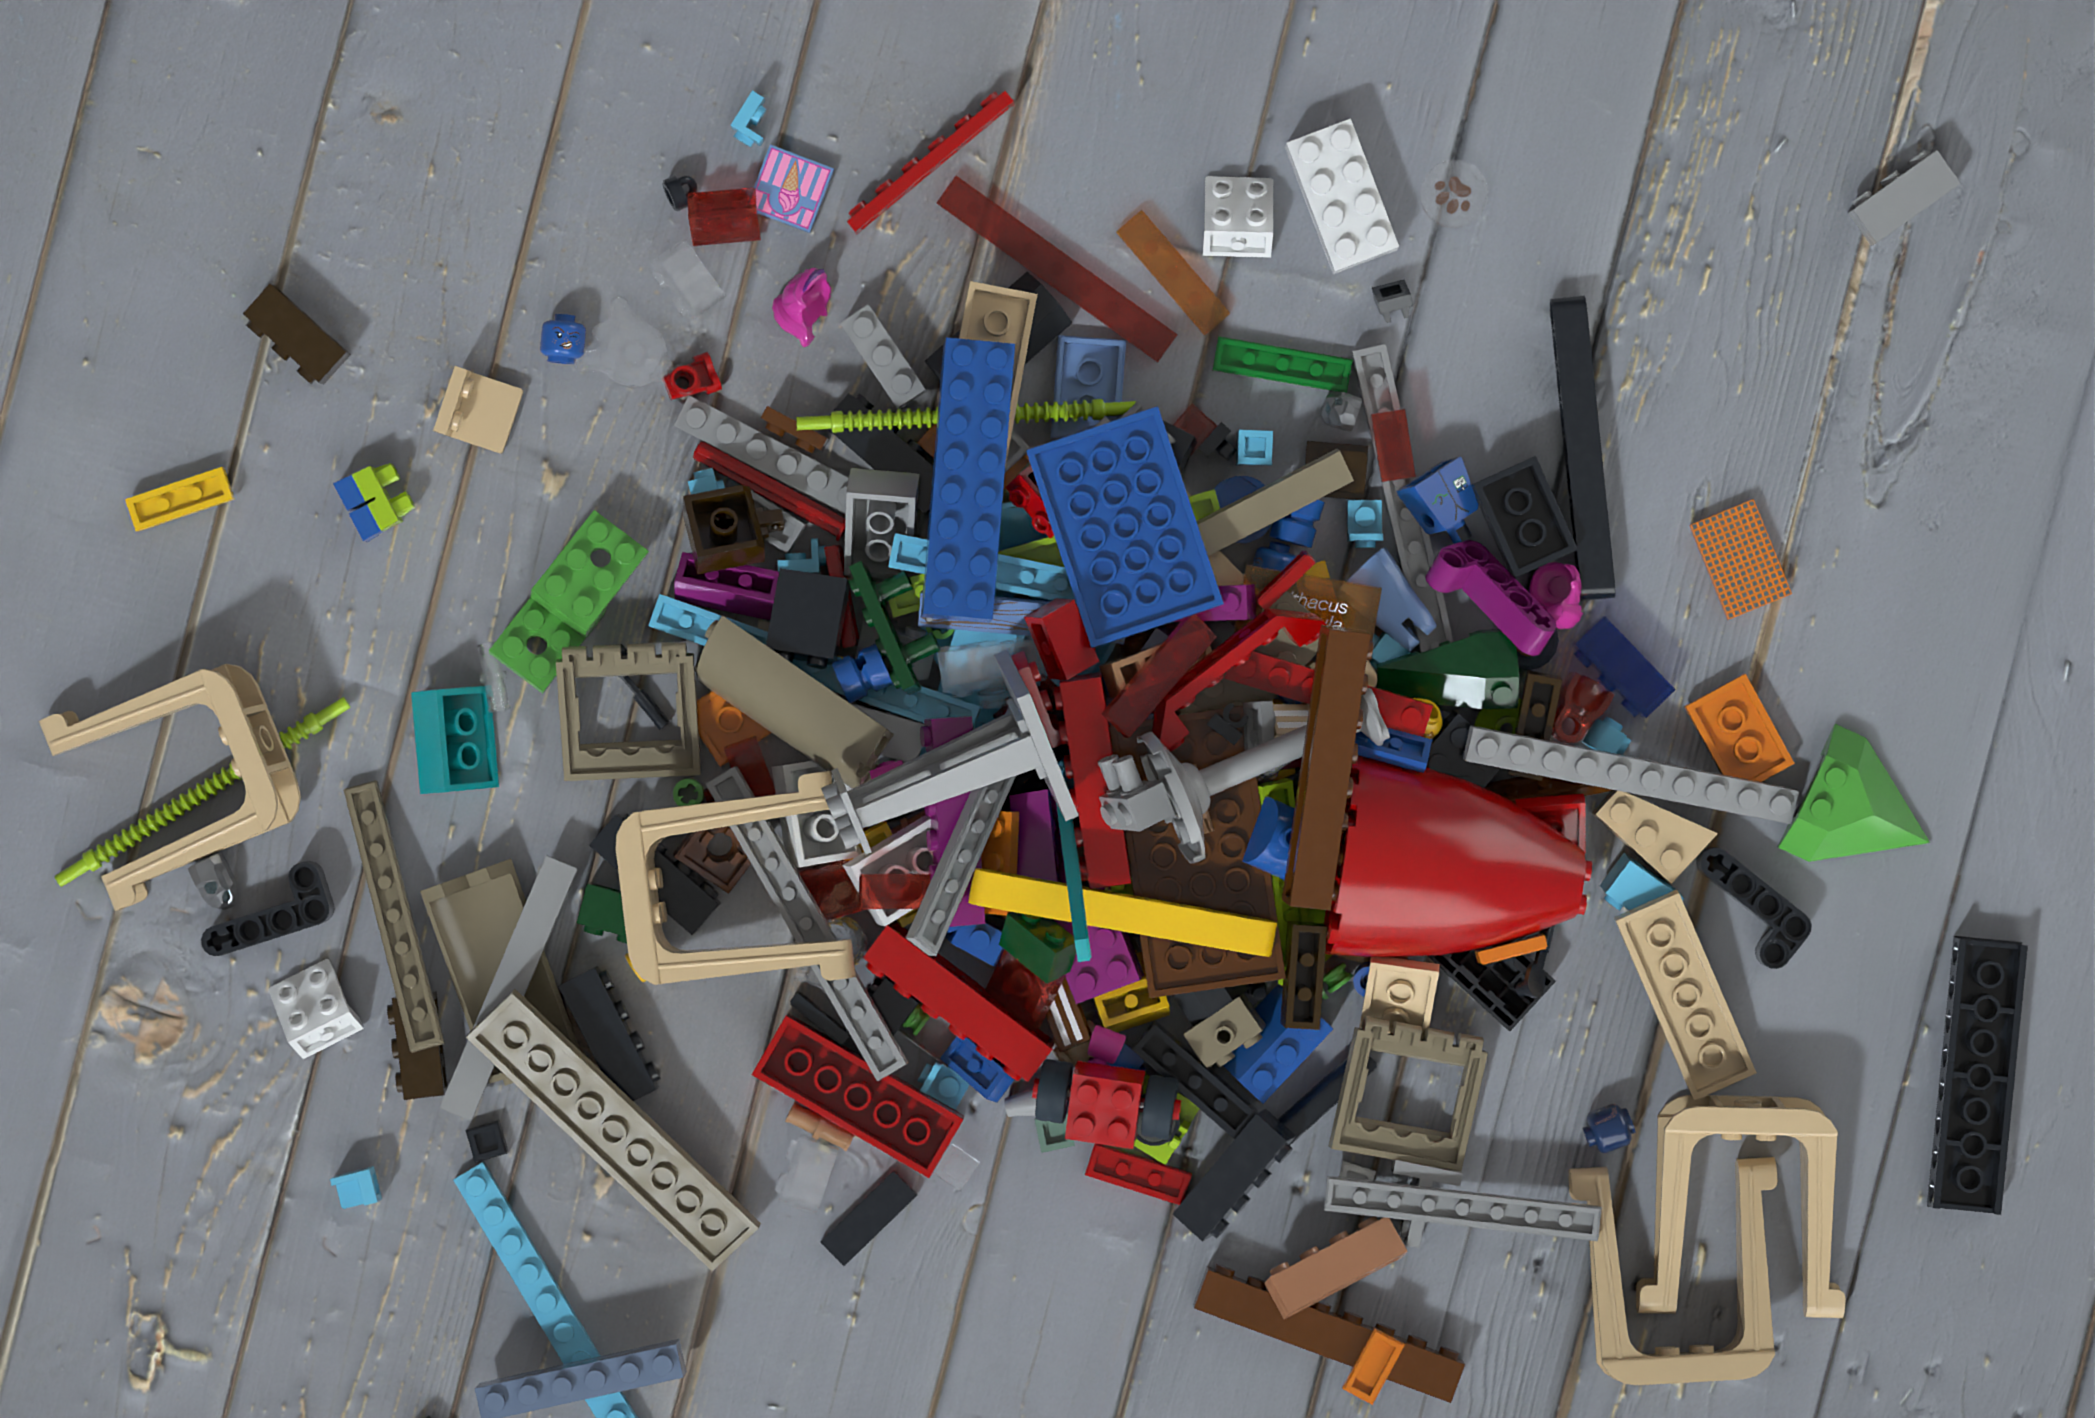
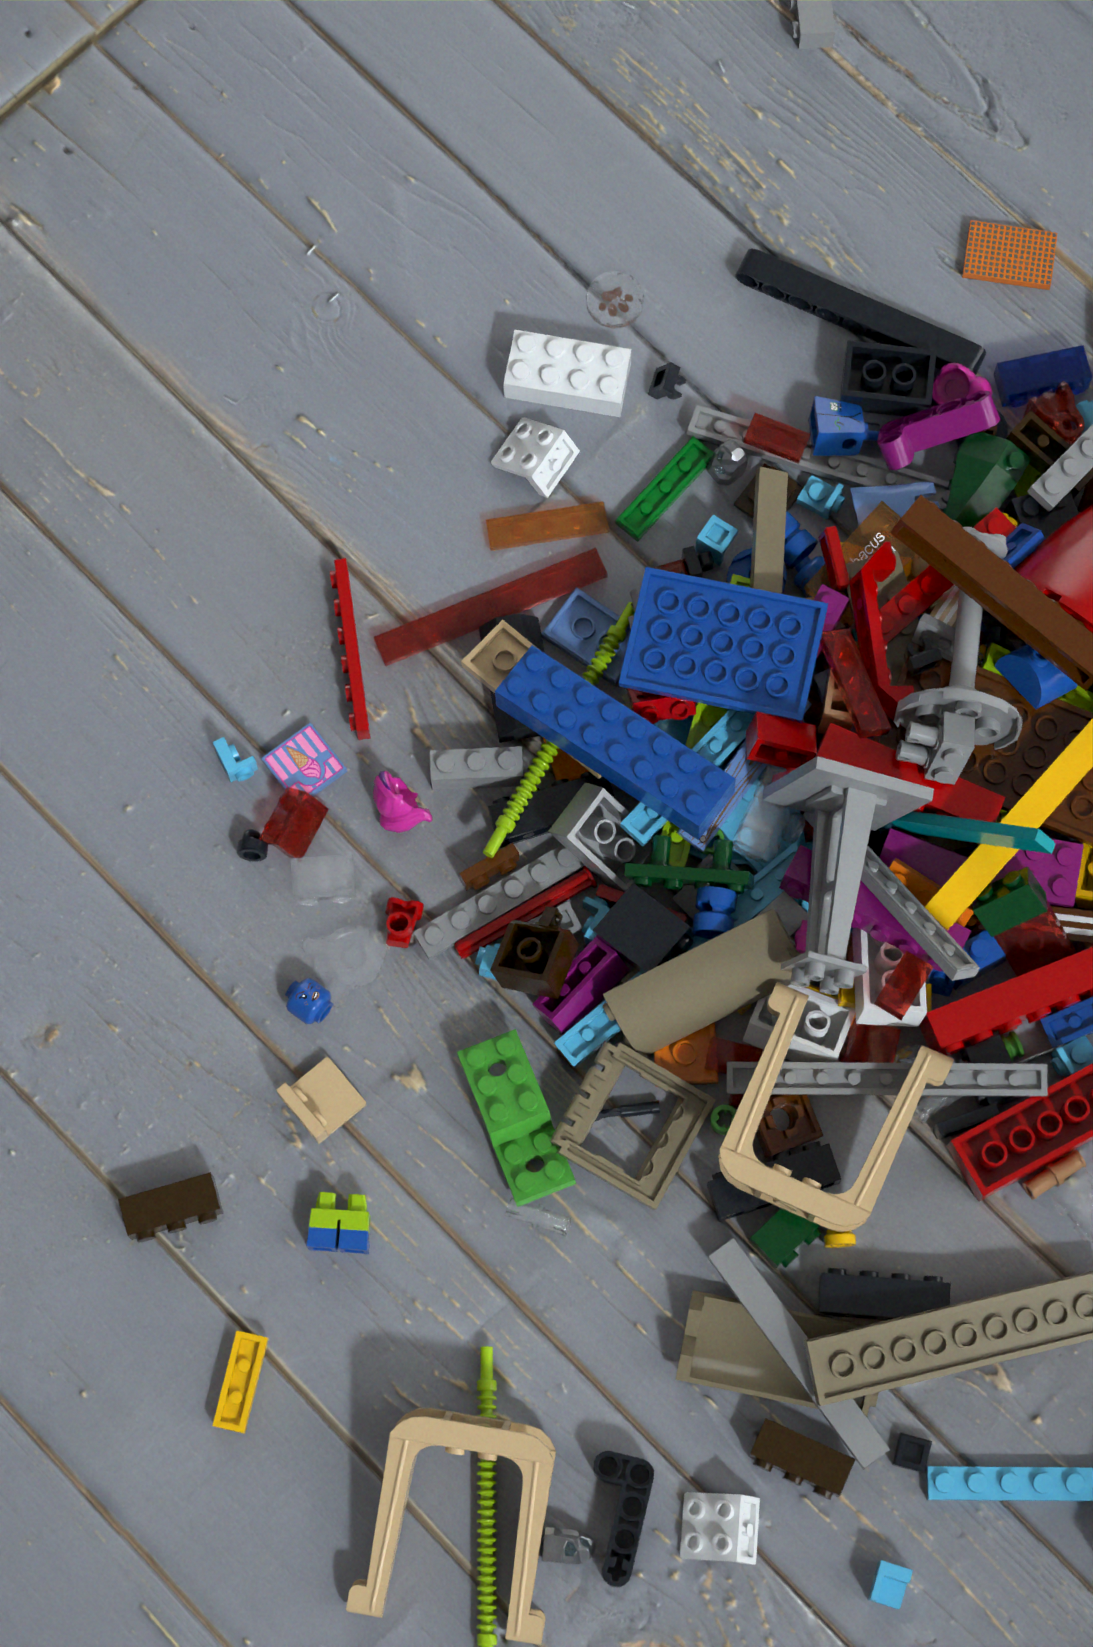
camera: 55 degrees left, 15 degrees down
dark tan tile [343,780,445,1053] -> none
teal slope [411,685,499,794] -> none

